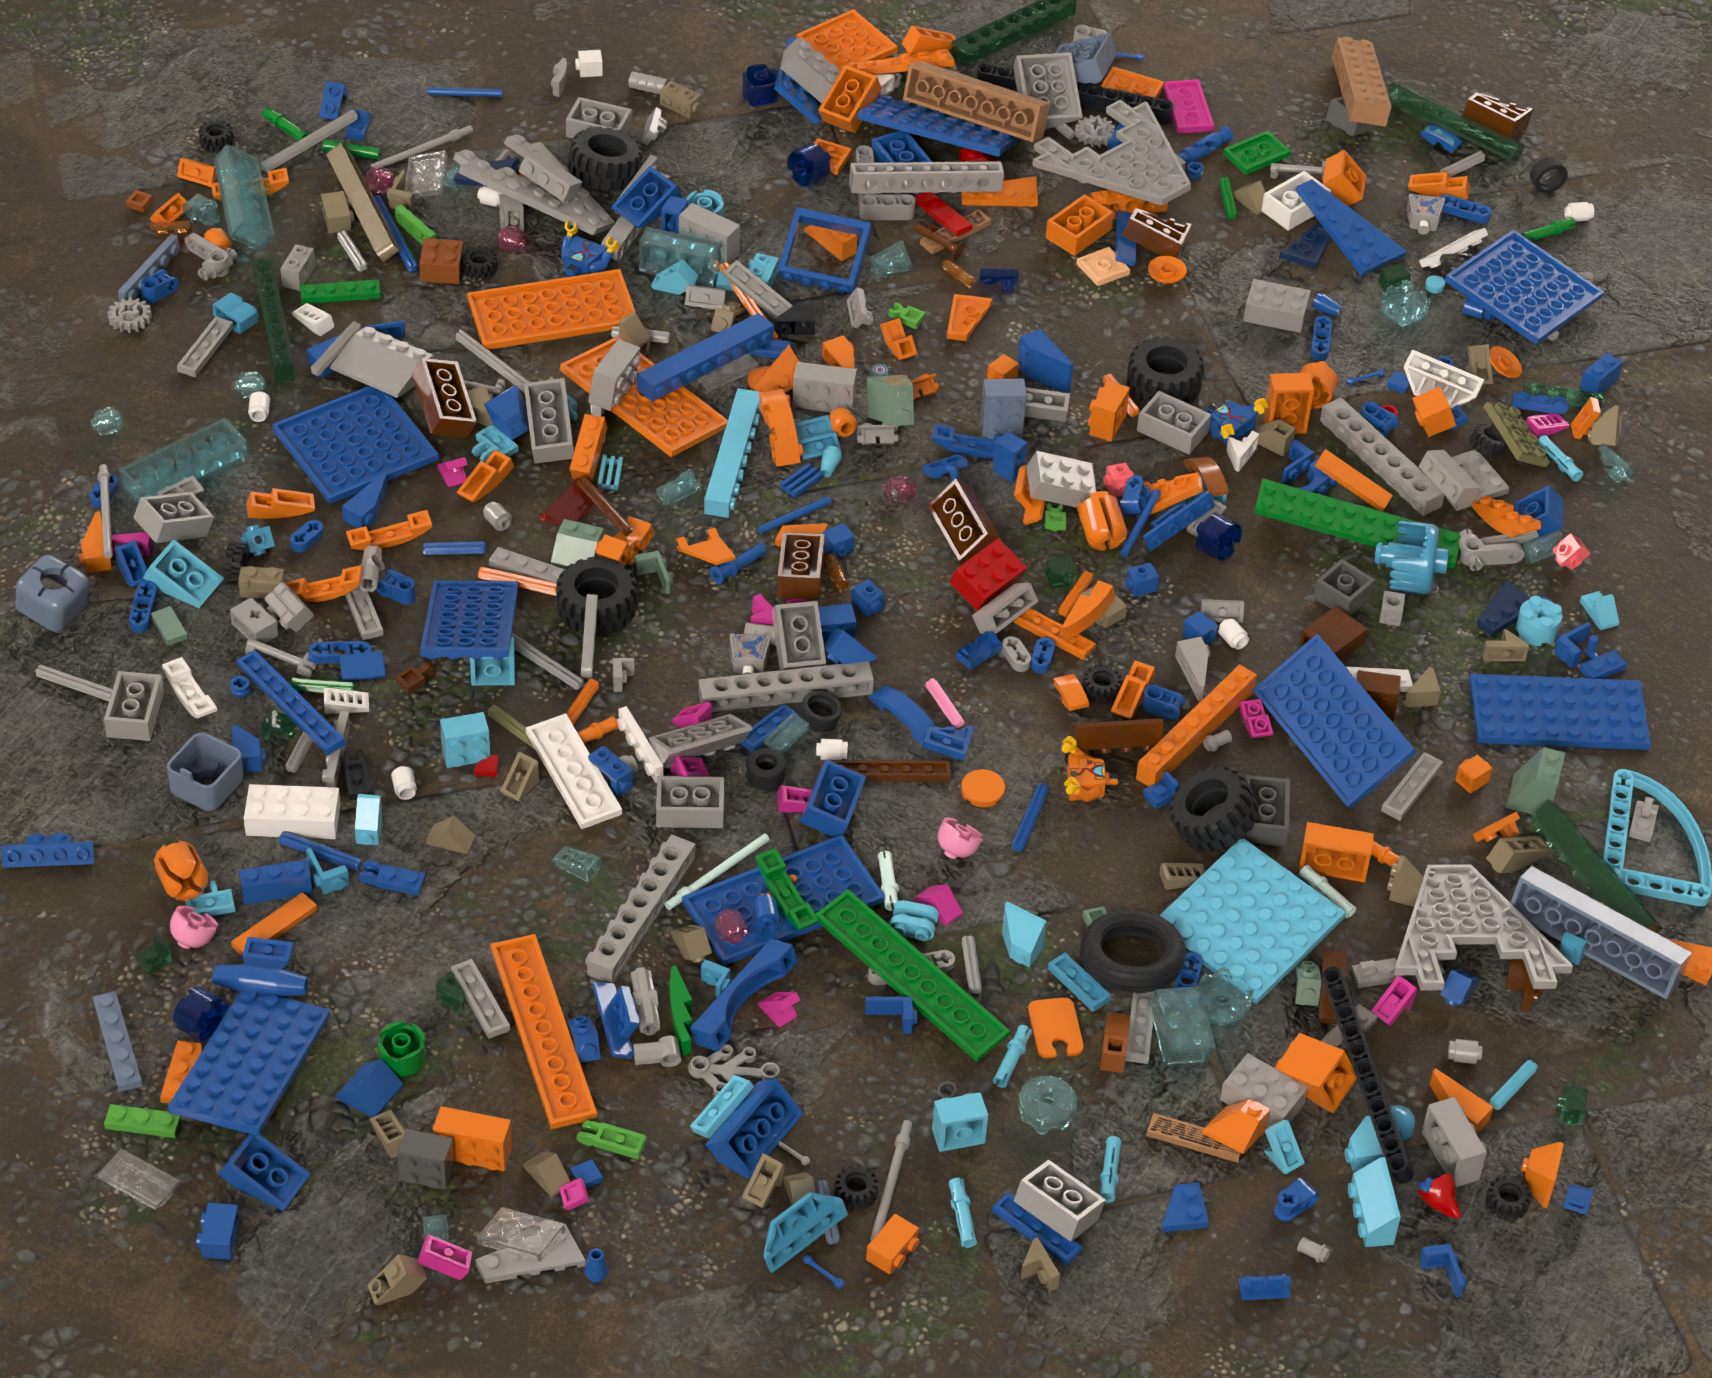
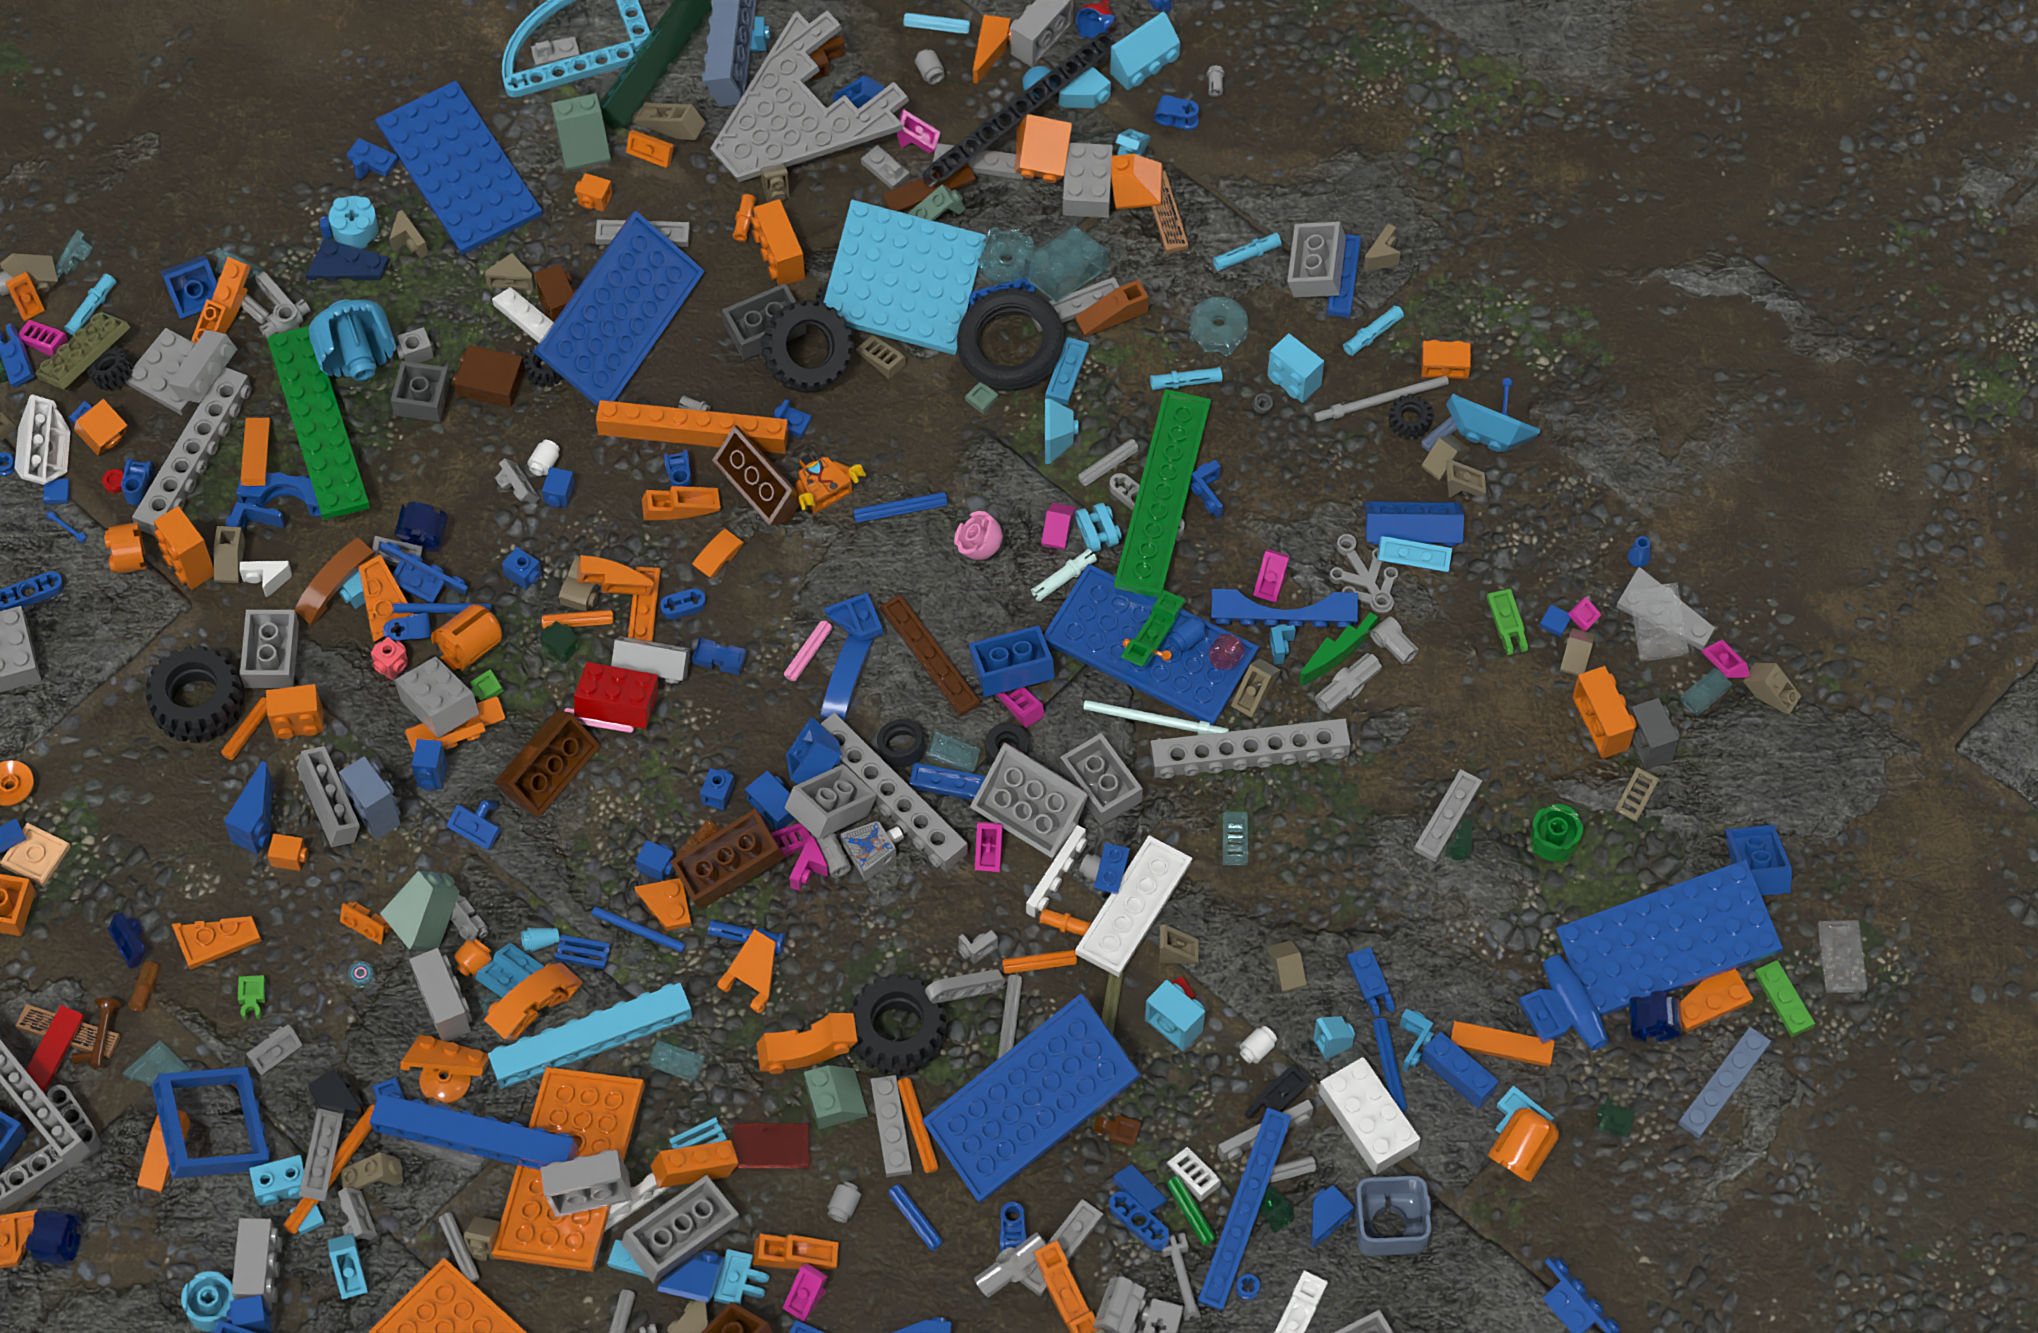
camera: 120 degrees left, 15 degrees up
bright pink cylinder [170,906,218,949] -> none
blue brick [196,1203,239,1260] -> none
blue slope [336,1059,403,1117] -> none
orange slope [346,510,433,550] -> none
orange plate [490,934,597,1129] -> none
blue bracket [567,1016,601,1063] -> none
reddish brown axle [577,476,633,536] -> none
blue bracket [592,981,639,1059] -> none
sand green bracket [634,551,673,594] -> none
clear light blue brick [639,227,721,287] -> none
light grey hinge [774,1135,810,1165] -> none
white brick [816,739,848,760] -> none
orange slope [822,335,855,369] -> none
orange slope [880,318,917,360] -> none
clear pink head [883,476,915,503] -> none
blue slope [932,424,1003,458] -> none
orange tile [961,769,1005,808] -> none
light grey beam [1002,636,1031,672] -> none
orange piece [1028,998,1084,1058] -> none
black tyre [1082,664,1122,704] -> none
blue wing [1162,1183,1209,1232] -> none
light grey slope [1175,637,1210,701] -> none
blue torso [1206,398,1269,445] -> none
blue hinge [1238,1274,1291,1300] -> none
dark pink slope [1239,699,1273,738] -> none
light aqua pin [1299,865,1357,918] -> none
coral brick [1552,533,1590,570] -> none
blue bracket [1554,622,1591,668] -> none
medium azure slope [1580,591,1619,630] -> none

